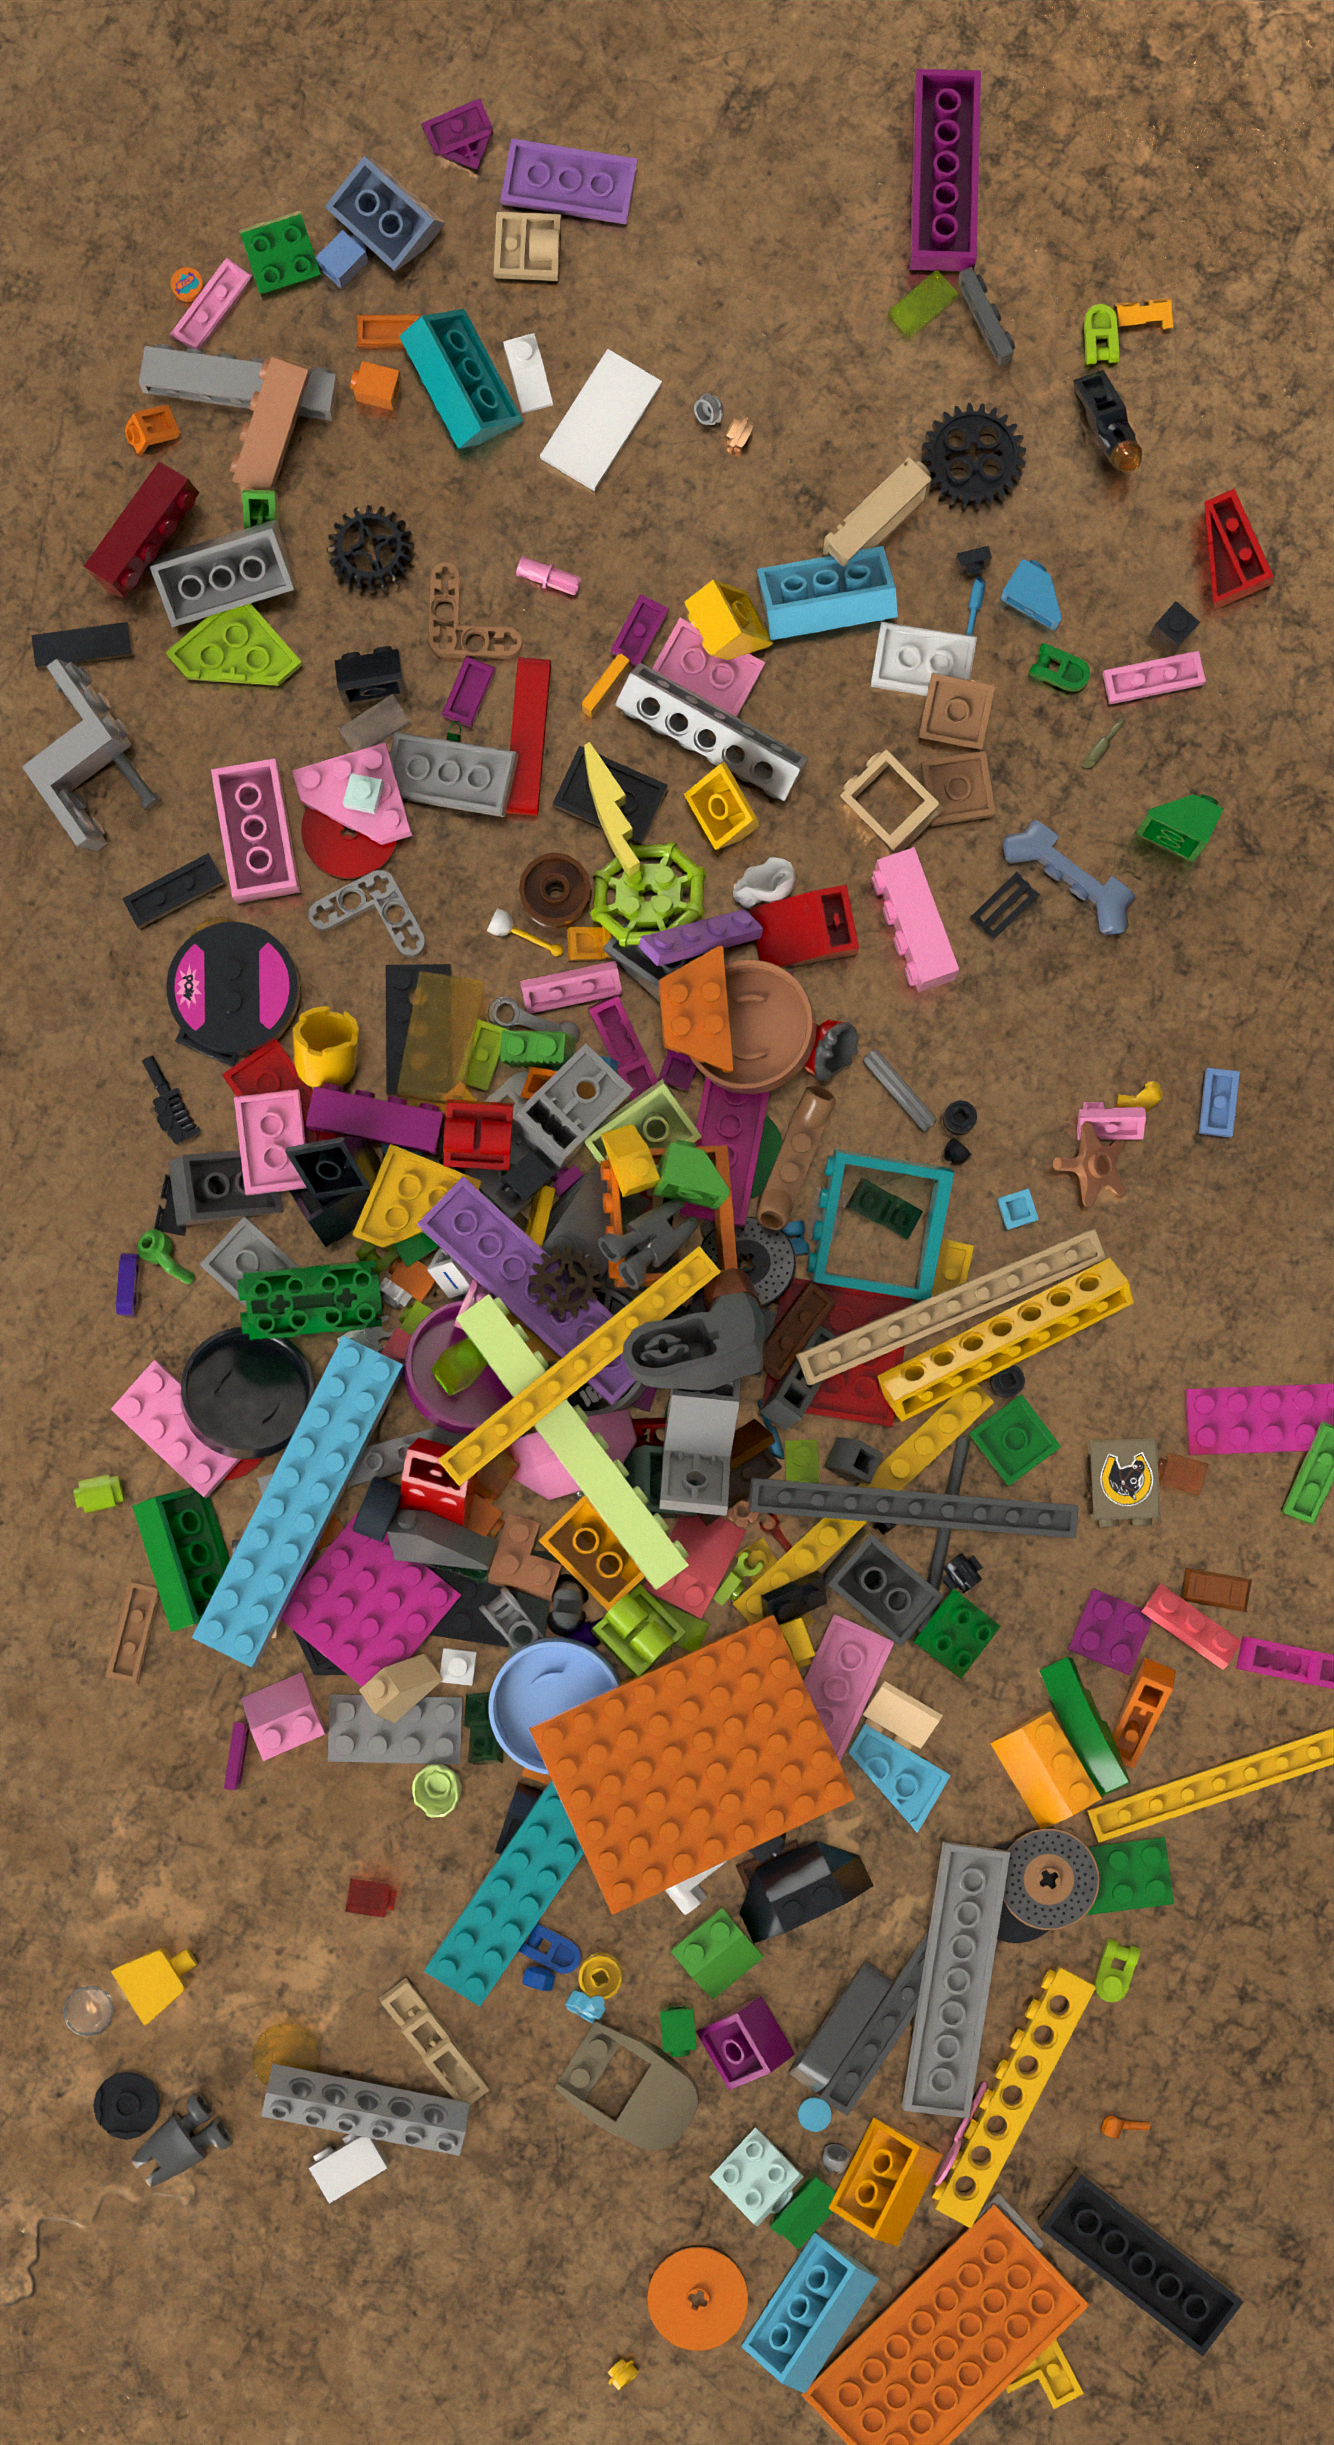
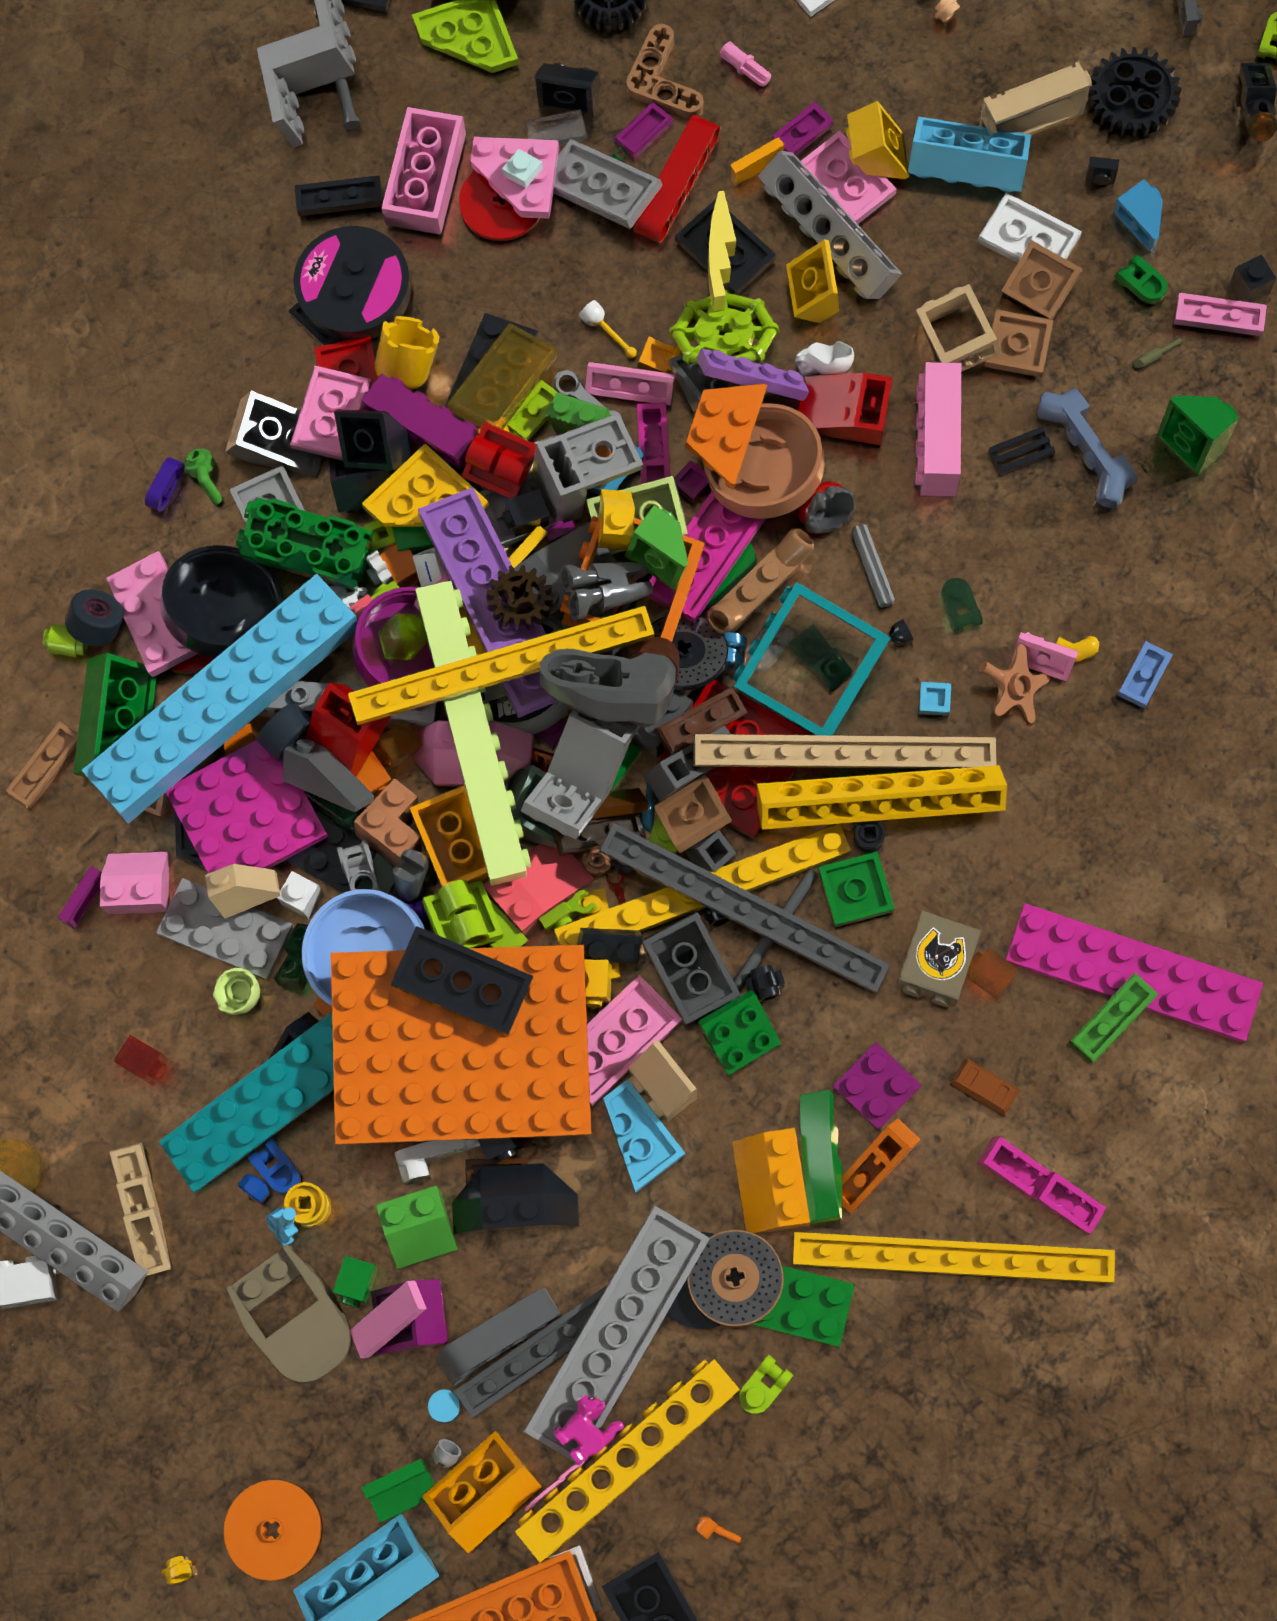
camera: 25 degrees right, 10 degrees down
black piece [142,1055,202,1145] -> none
black piece [154,1174,187,1236] -> none
light grey beam [308,870,426,958] -> none
reddish brown wheel [519,852,592,931] -> none
light aqua plate [710,2128,804,2226] -> none
yellow plate [931,1238,974,1297] -> none
black wheel [942,1100,977,1136] -> none
dark azure piece [966,576,986,636] -> none
coral plate [1141,1583,1242,1670] -> none
none -> black wheel [65,589,123,646]
none -> bright pink tile [350,1281,427,1358]
none -> black plate [390,926,533,1036]
none -> dark pink animal [553,1394,624,1465]
none -> medium nougat plate [654,774,732,853]
none -> clear green plate [941,578,983,632]

